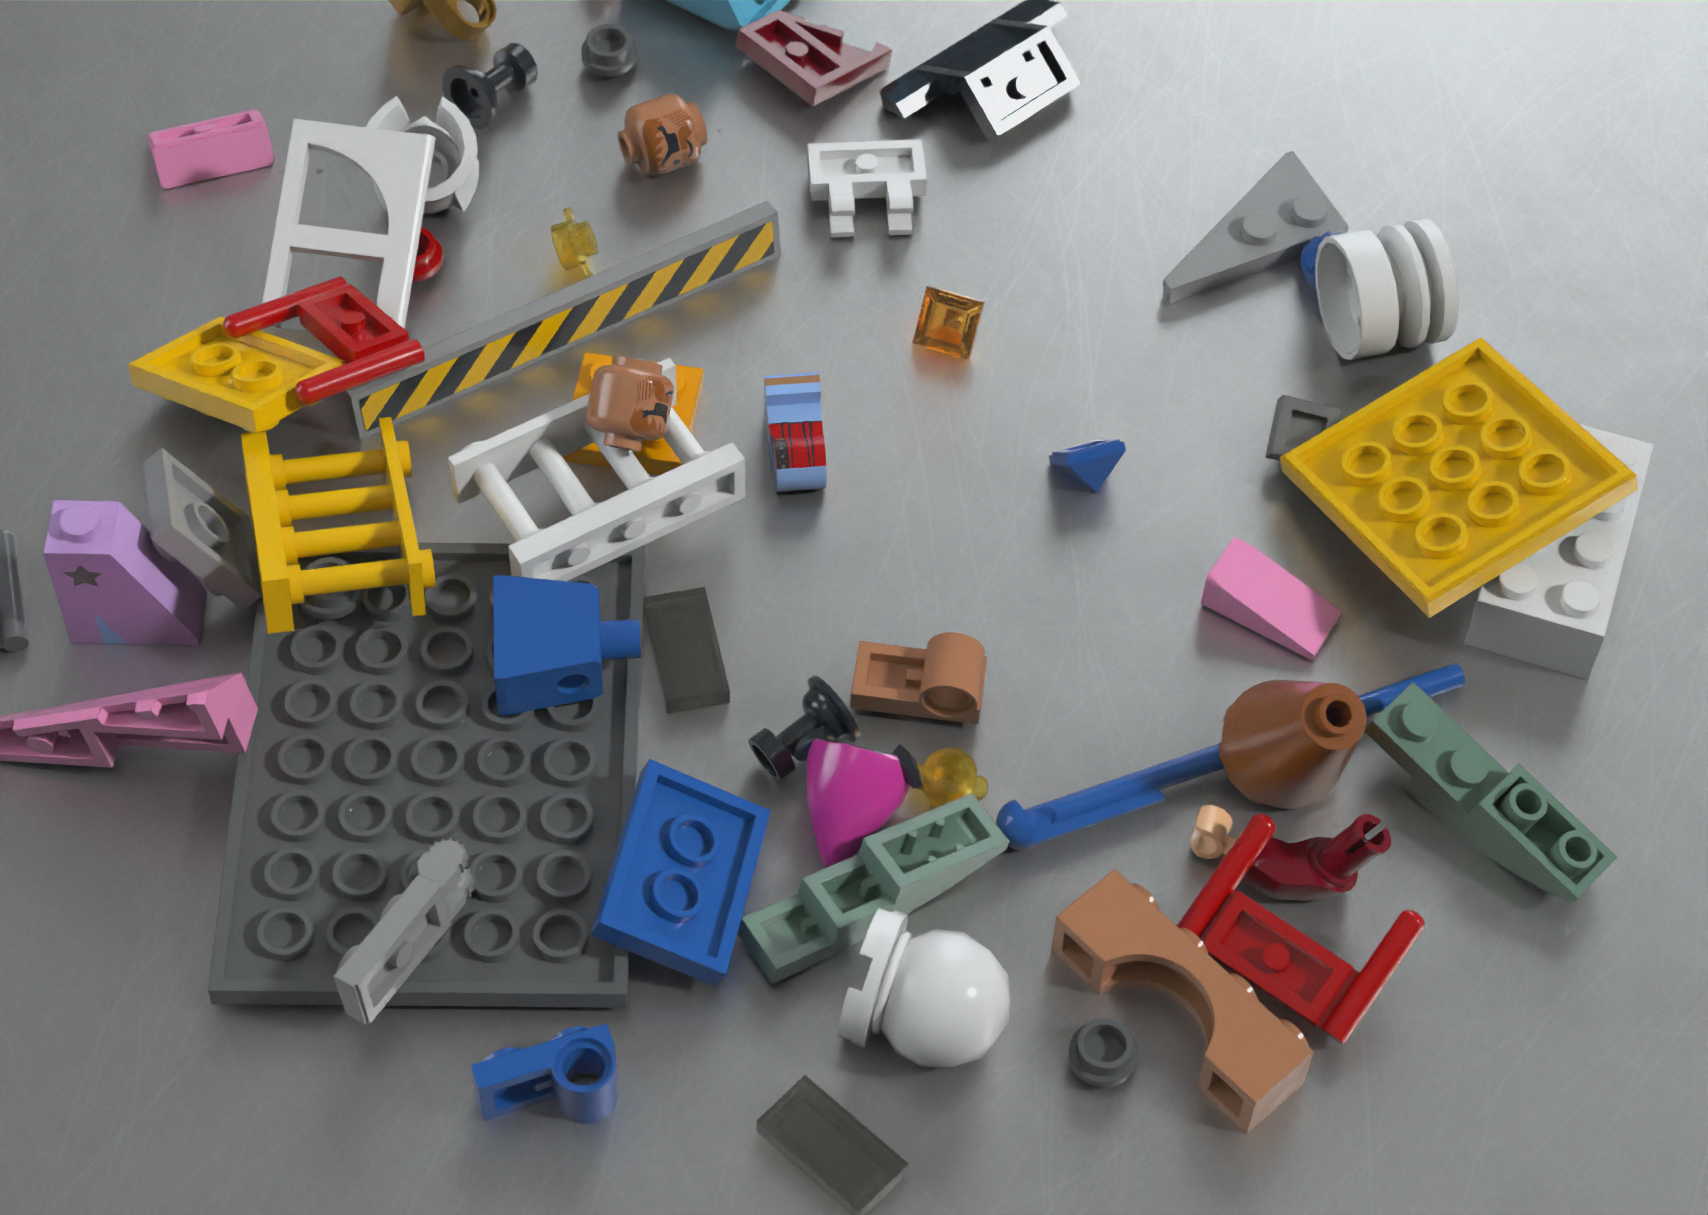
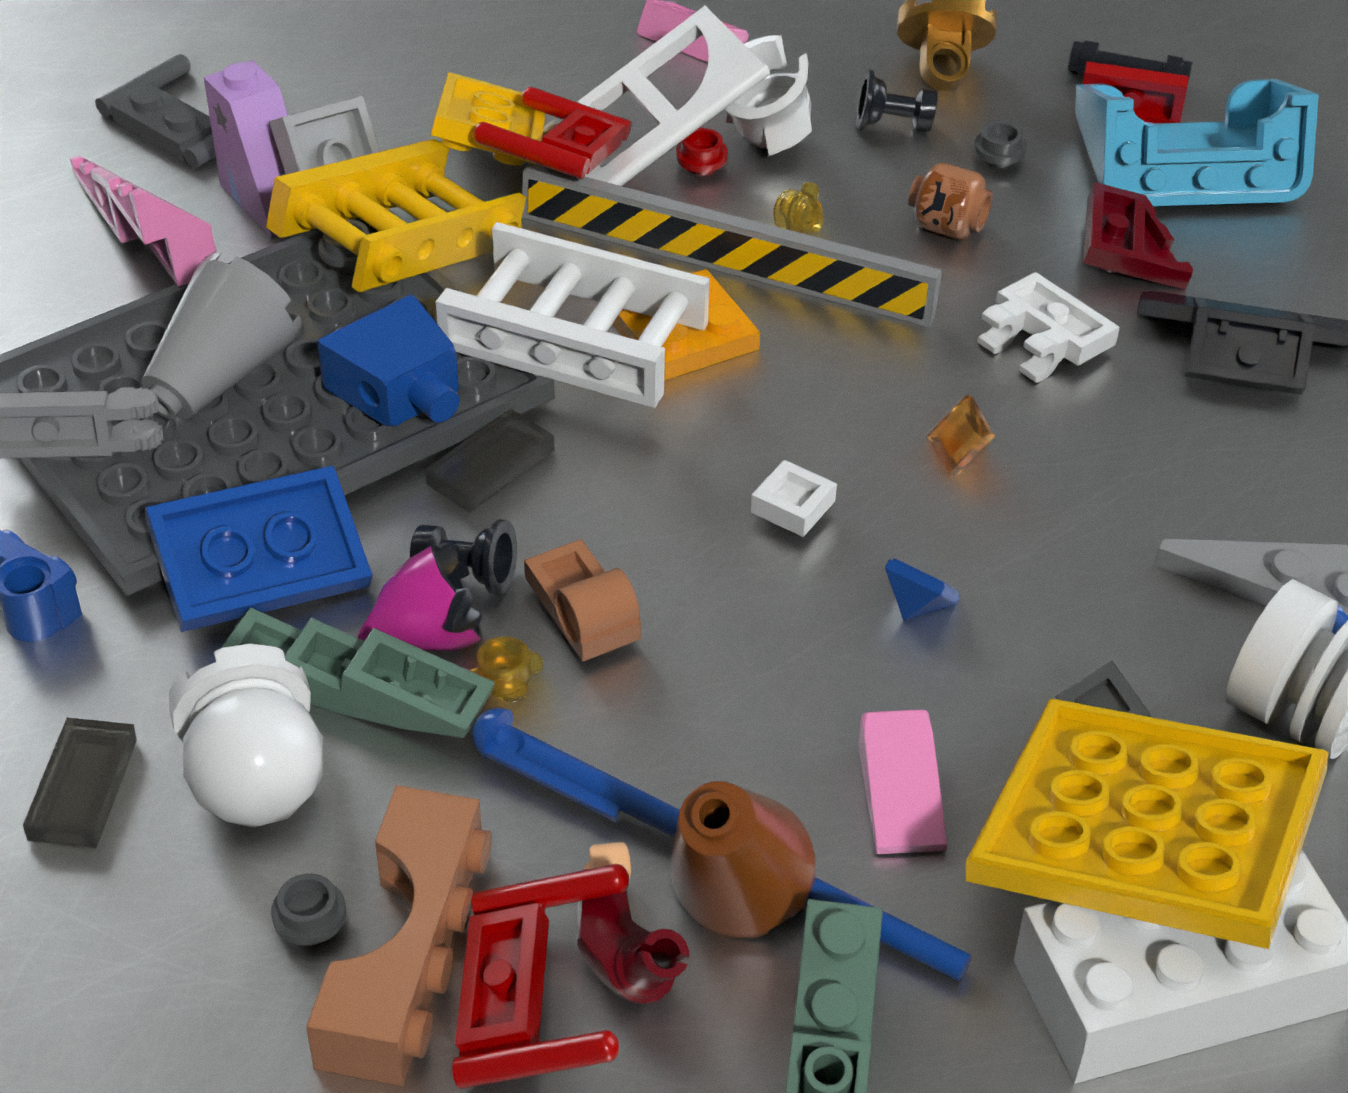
camera: 55 degrees right, 10 degrees down
nougat head [586,356,674,452] -> none
leg [764,372,827,492] -> none
none -> light grey cone [141,252,302,419]
none -> white plate [750,460,837,537]

